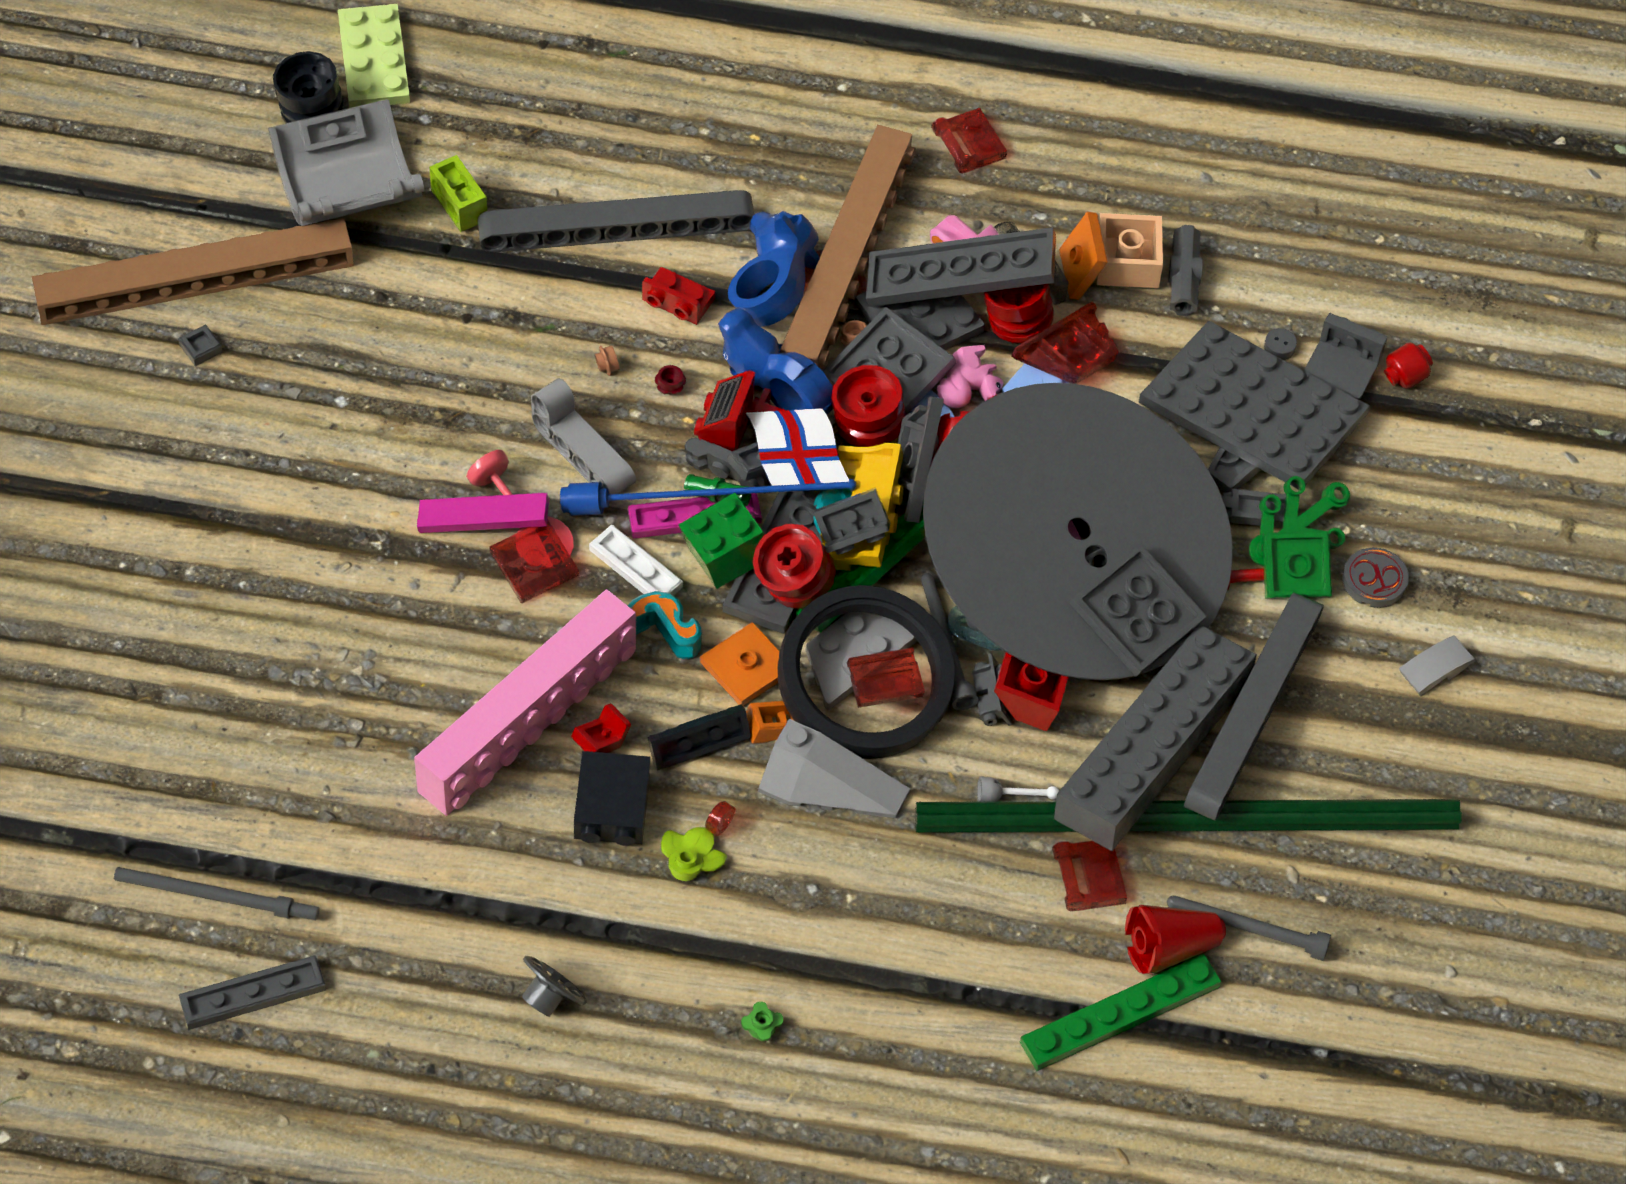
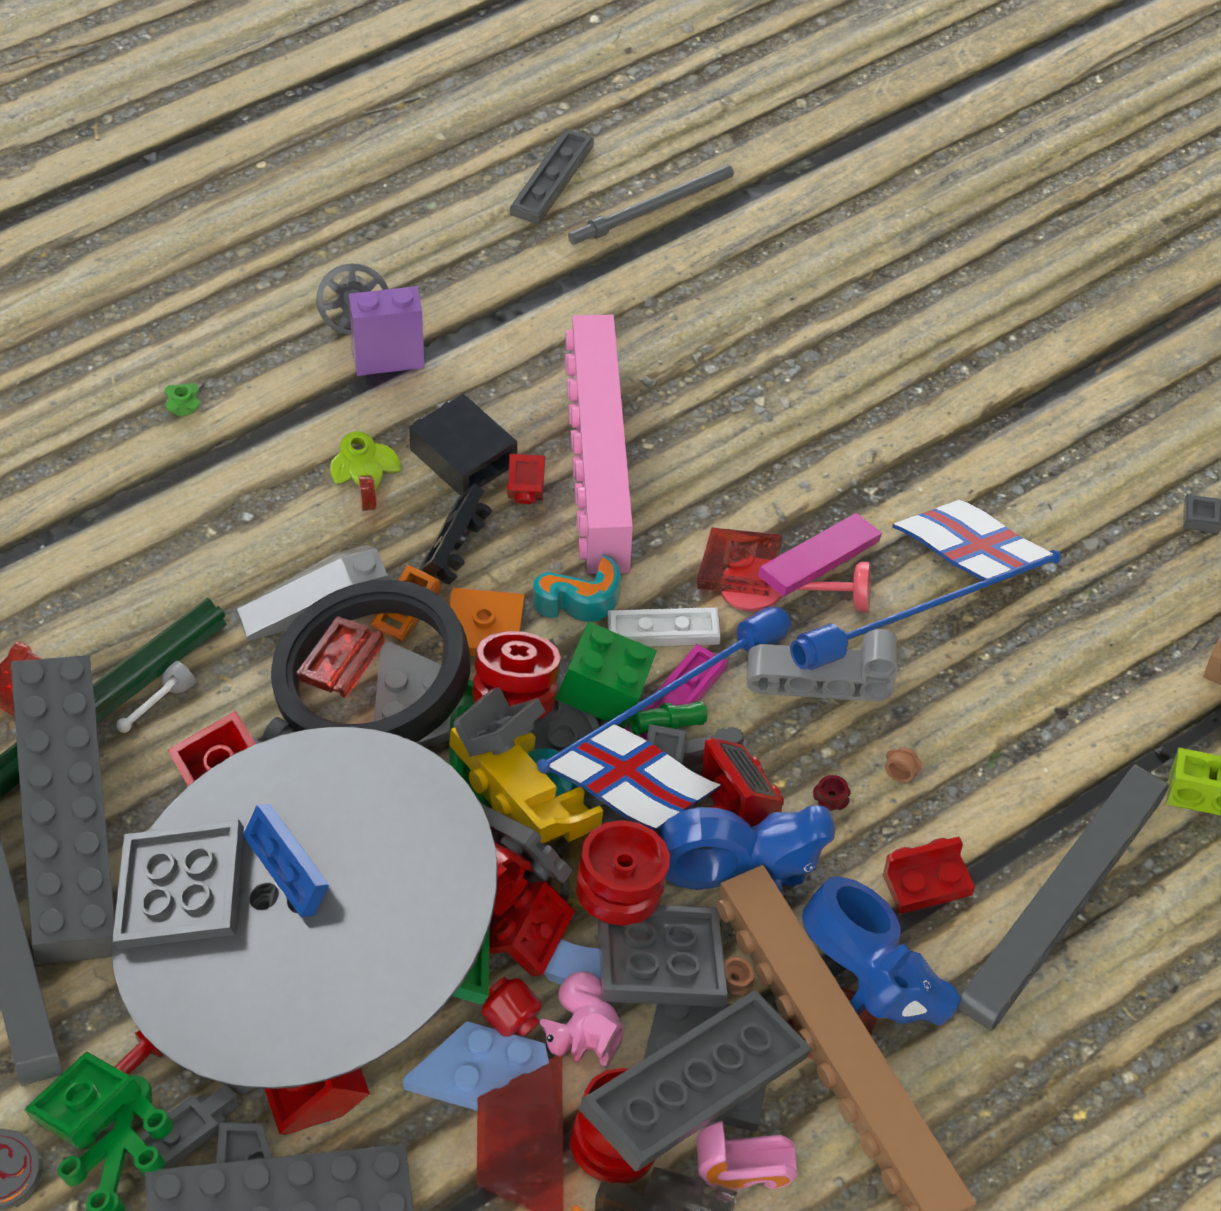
camera: 135 degrees right, 5 degrees down
none -> blue plate [243,804,330,917]
none -> medium lavender brick [349,286,424,376]
none -> flag [790,500,1061,670]

